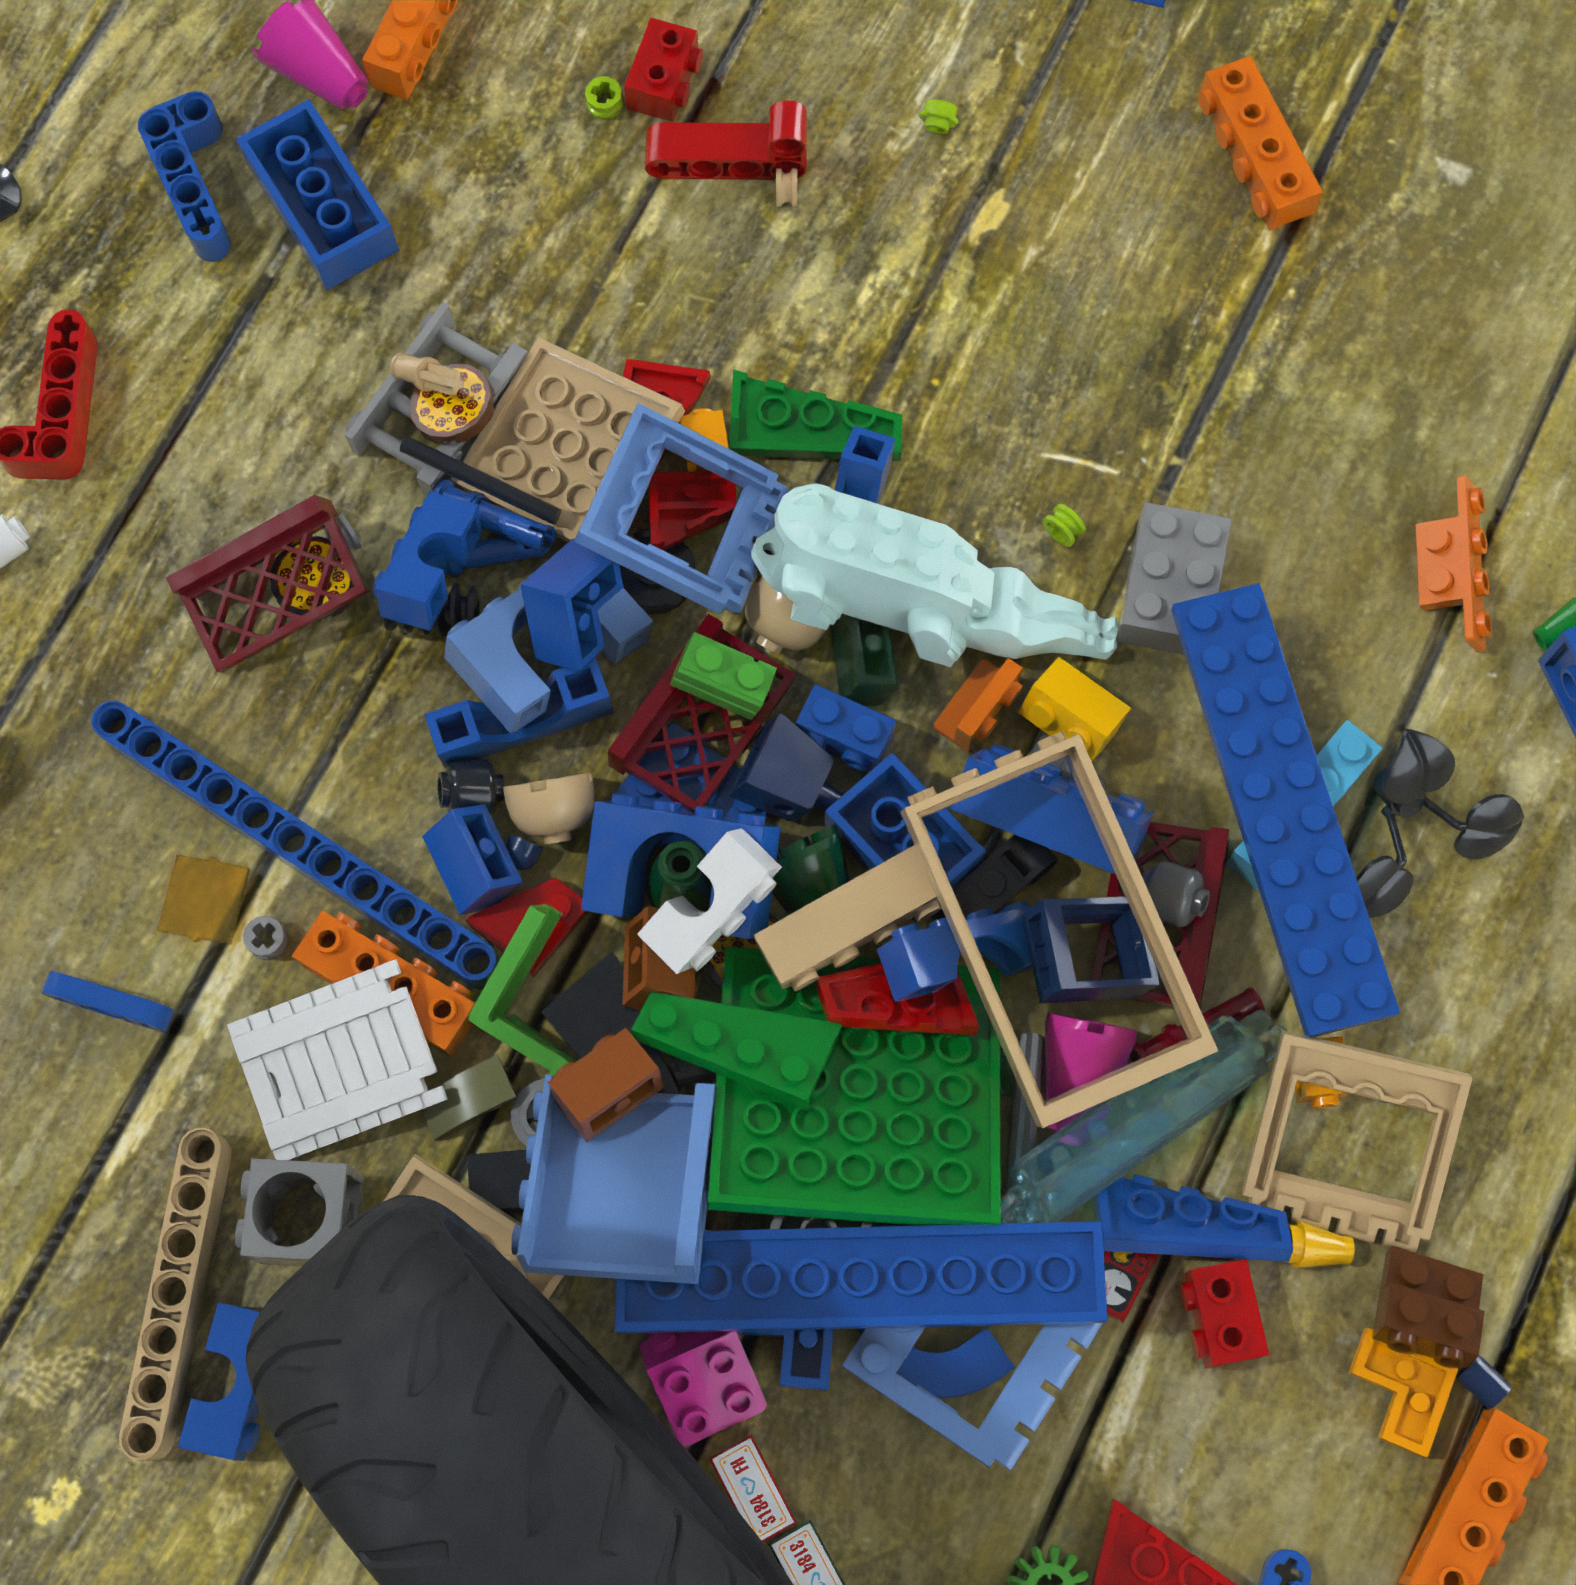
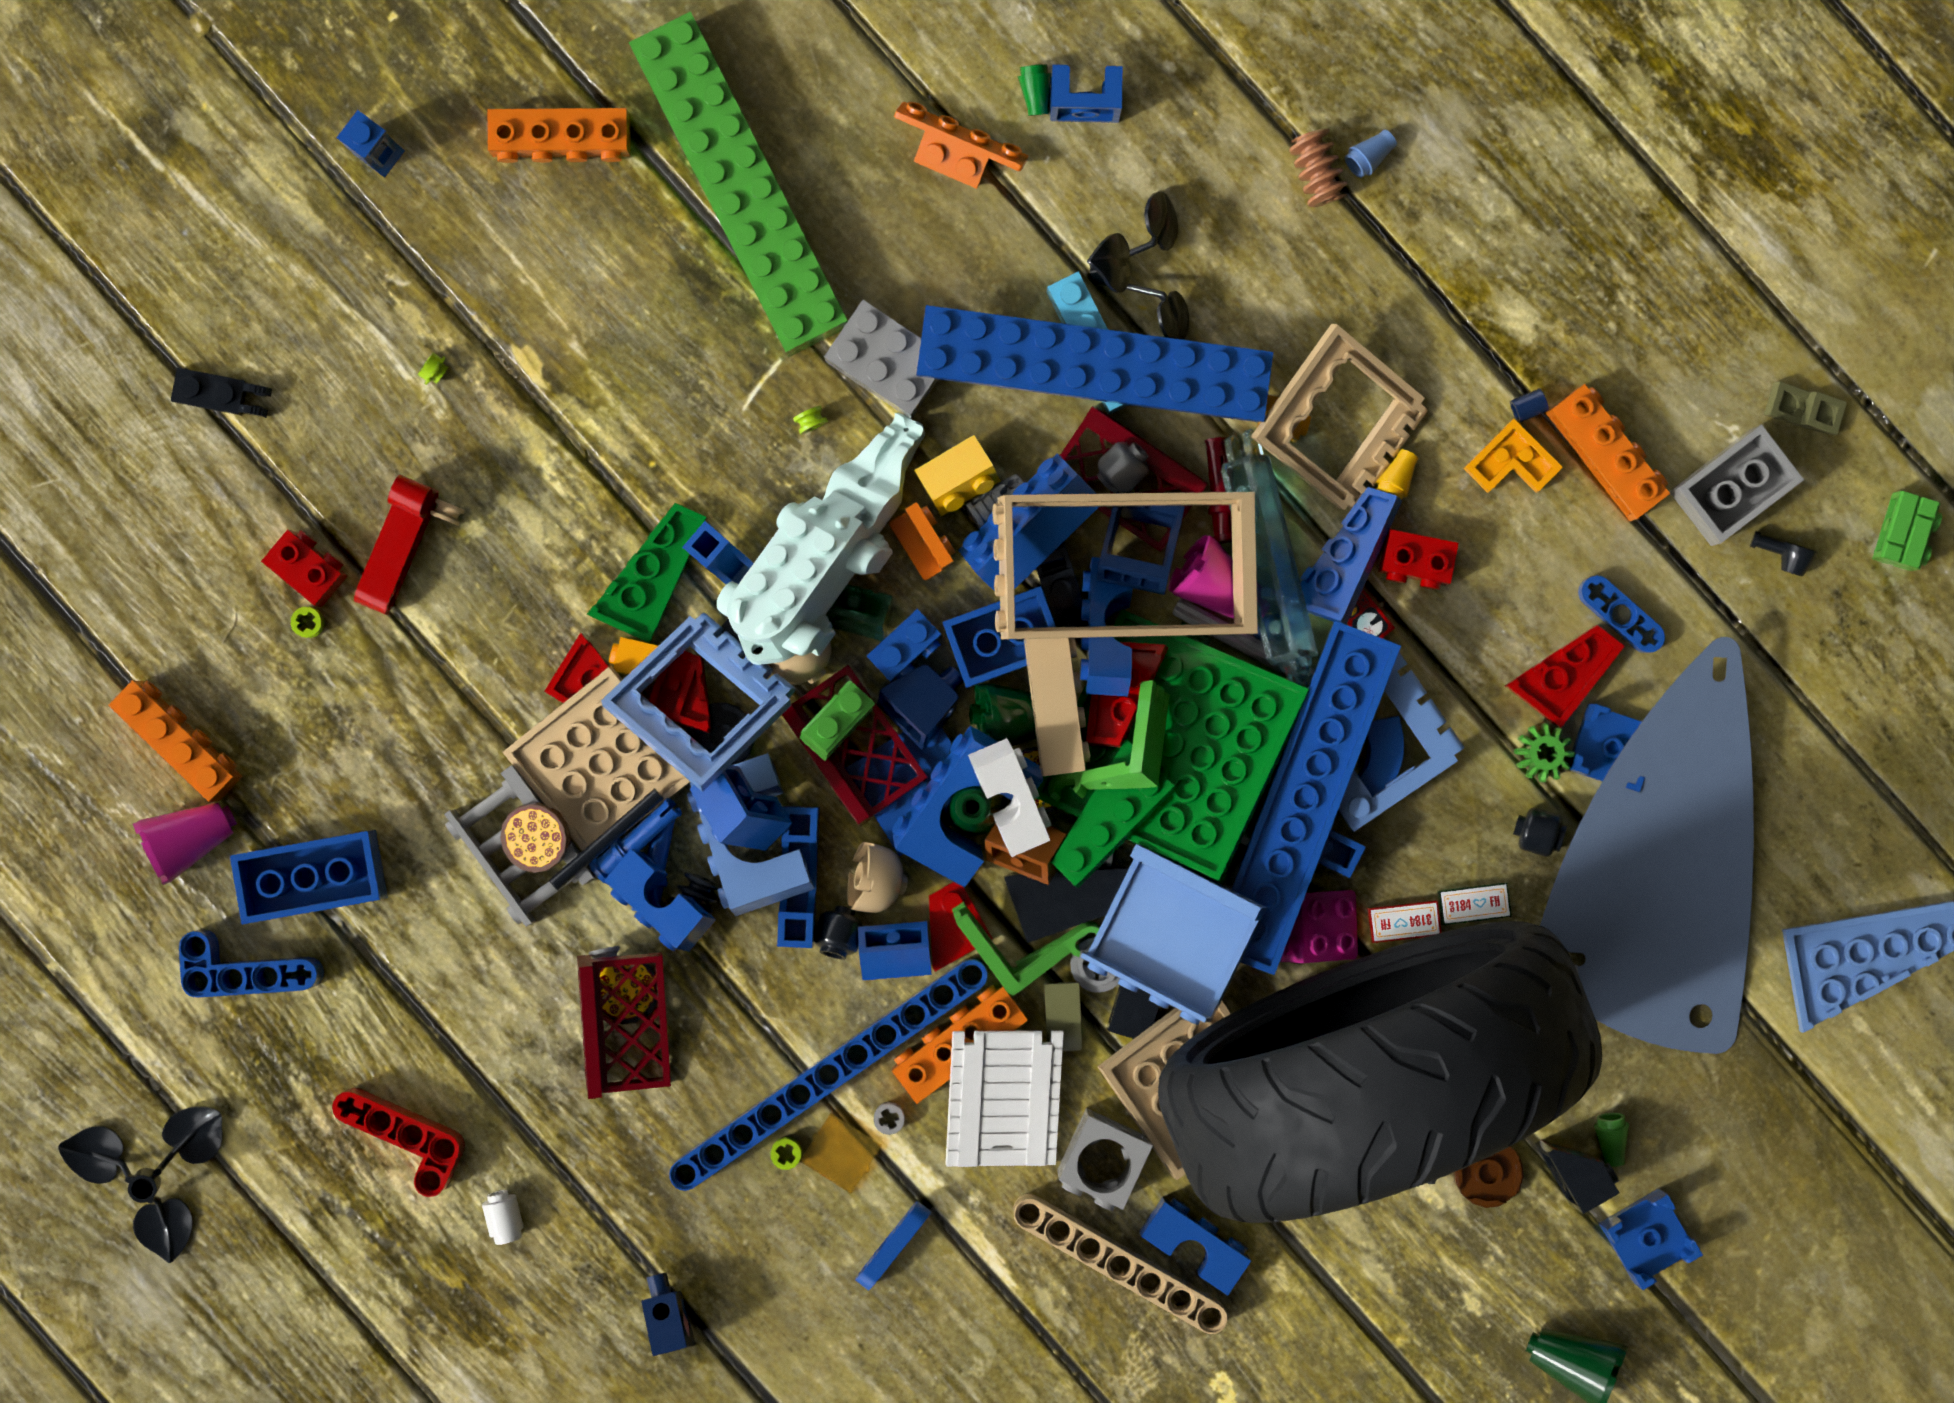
camera: 75 degrees left, 15 degrees up
tan axle [390,352,464,396] -> none
dark blue hinge [505,834,543,870] -> none
dark orange brick [548,1028,664,1143] -> none
reddish brown plate [1372,1246,1485,1369] -> none
none -> bright green brick [628,11,848,358]
none -> lime bush [770,1137,802,1170]
none -> bright green hinge [1048,680,1170,802]

